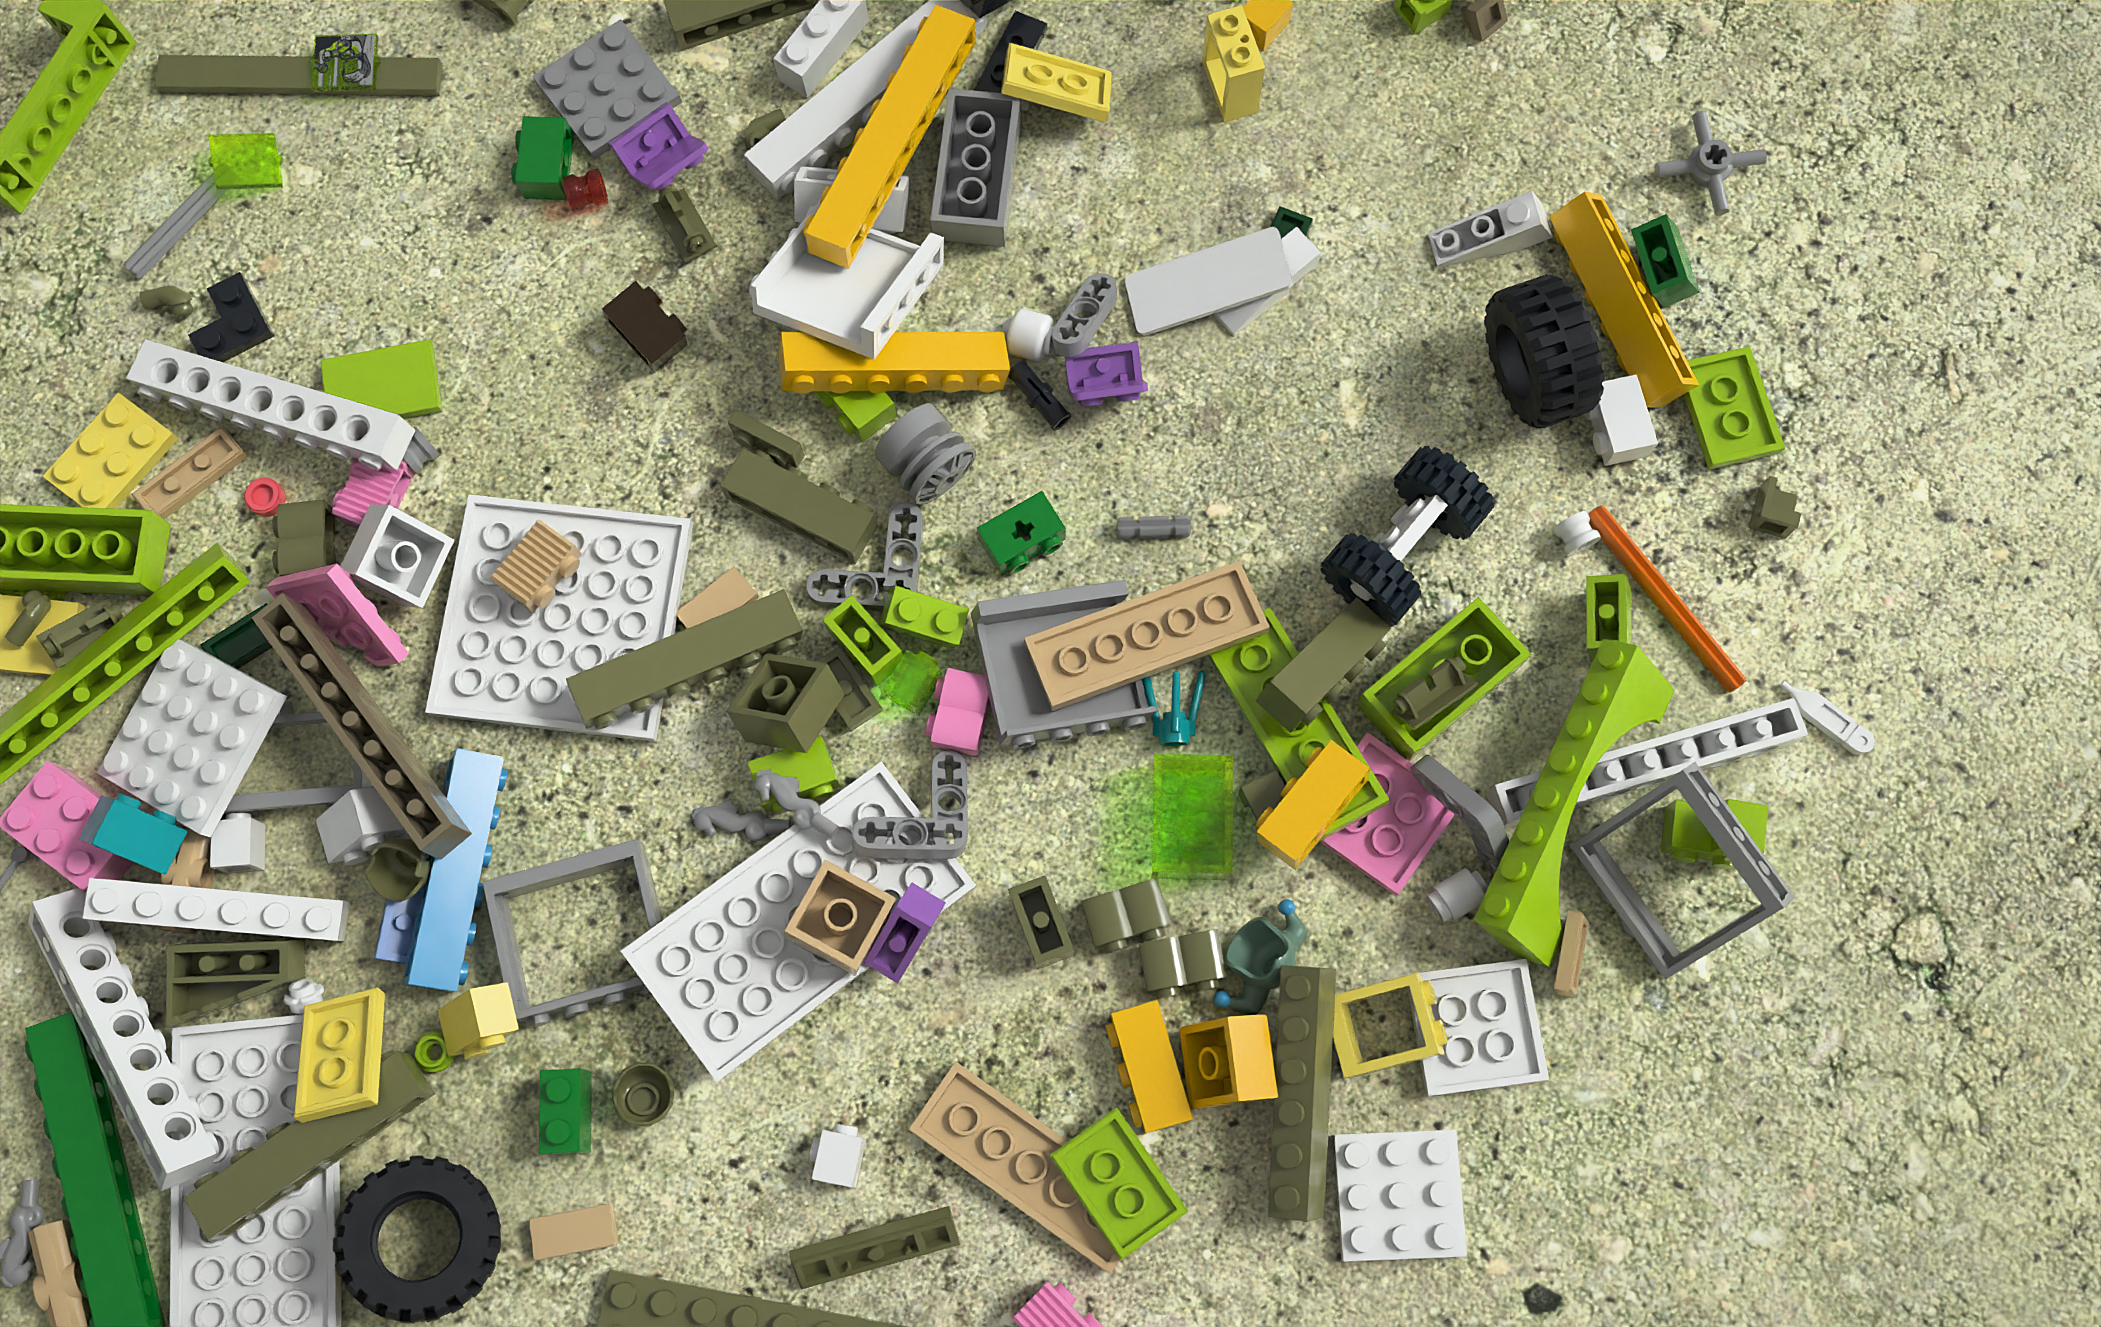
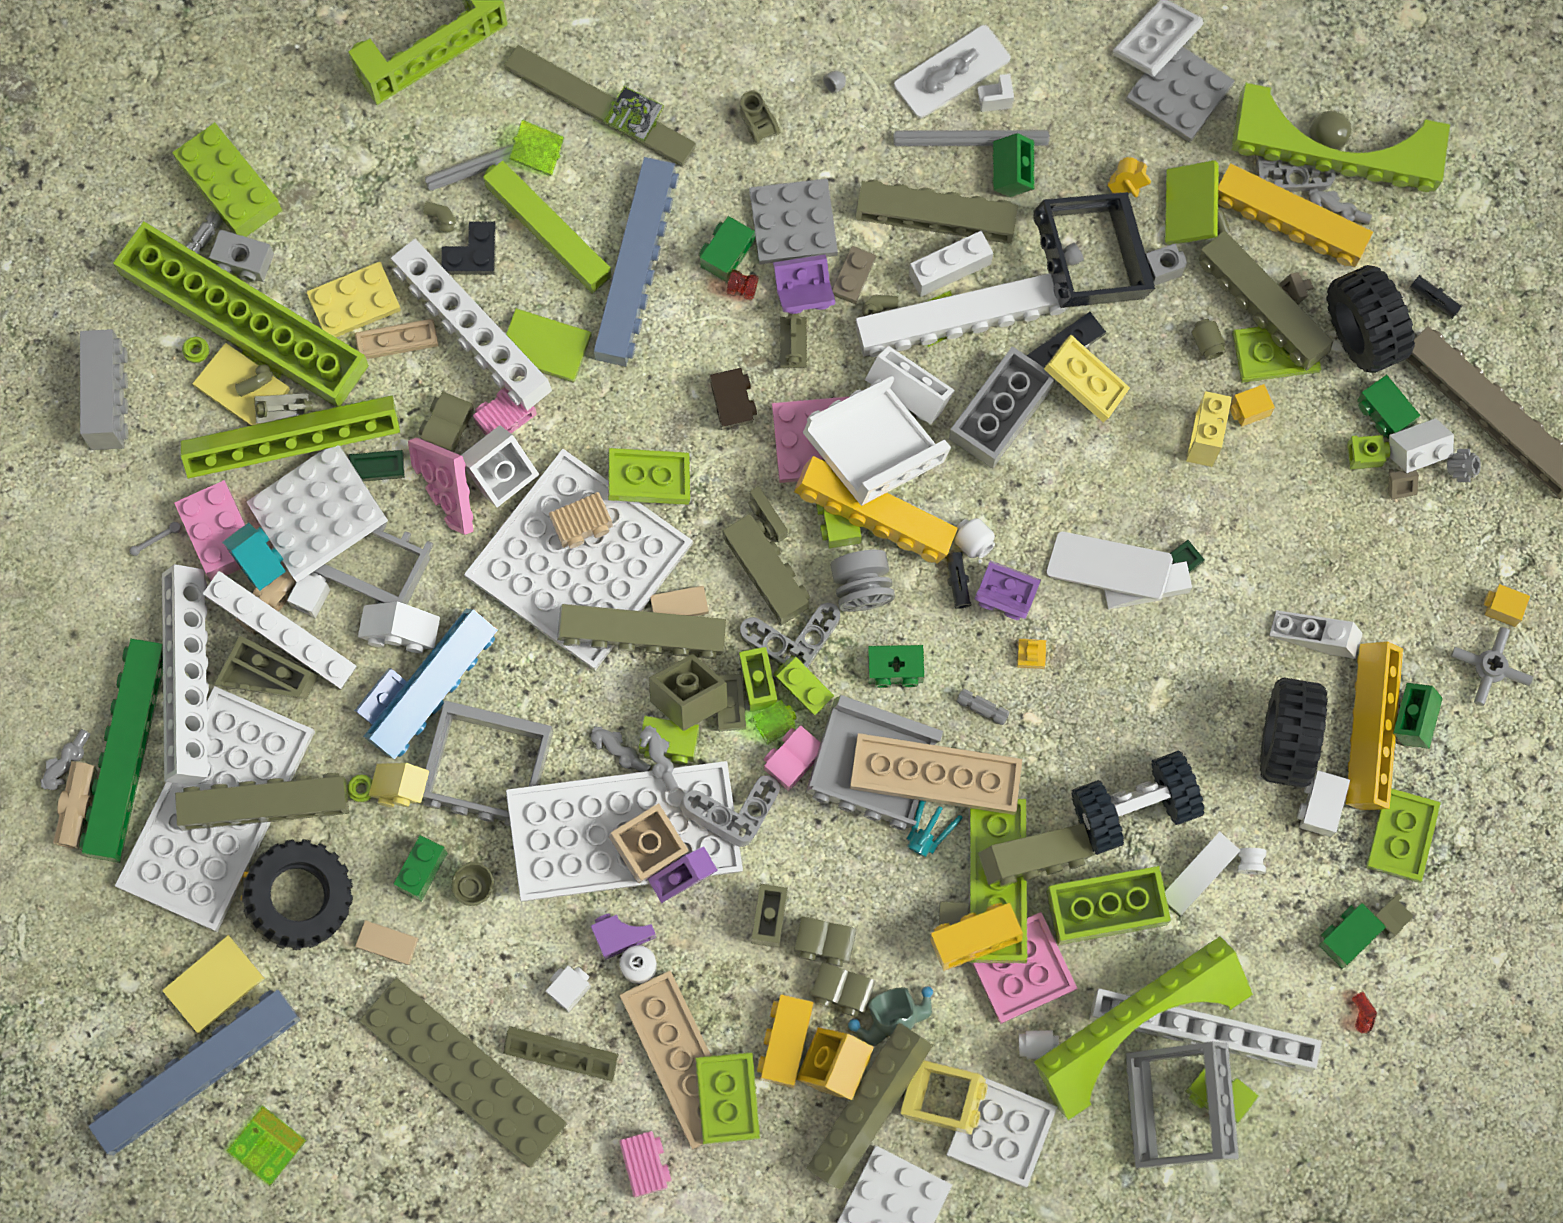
camera: 25 degrees right, 0 degrees up
coral tile [244,478,286,517] -> none
dark tan brick [252,593,472,860] -> none
white plate [284,979,324,1014] -> none
light yellow tile [294,987,385,1123] -> none
olive hair [365,837,430,903] -> none
light grey wheel [403,426,440,474] -> none
yellow brick [803,4,976,269] -> none
light grey beam [1052,273,1117,357] -> none
clear neon green brick [1150,754,1233,881] -> none
olive hinge [1393,656,1478,730] -> none
light grey beam [1410,754,1509,876] -> none
tan tile [1554,910,1589,998] -> none
lime brick [1586,574,1632,662] -> none
orange axle [1588,505,1746,693] -> none
white piece [1780,681,1875,756] -> none
none -> lime brick [483,160,612,294]
none -> medium lavender arch [591,913,657,960]
none -> sand blue brick [594,157,679,367]
none -> lime plate [608,448,690,505]
none -> white head [620,945,657,984]
none -> bright pink plate [772,397,849,483]
none -> dark tan plate [832,246,876,304]
none -> yellow tile [1017,639,1046,669]
none -> white slope [1165,832,1241,916]
none -> green brick [1319,903,1386,969]
none -> clear red arm [1351,991,1377,1034]
none -> yellow brick [1483,584,1530,627]

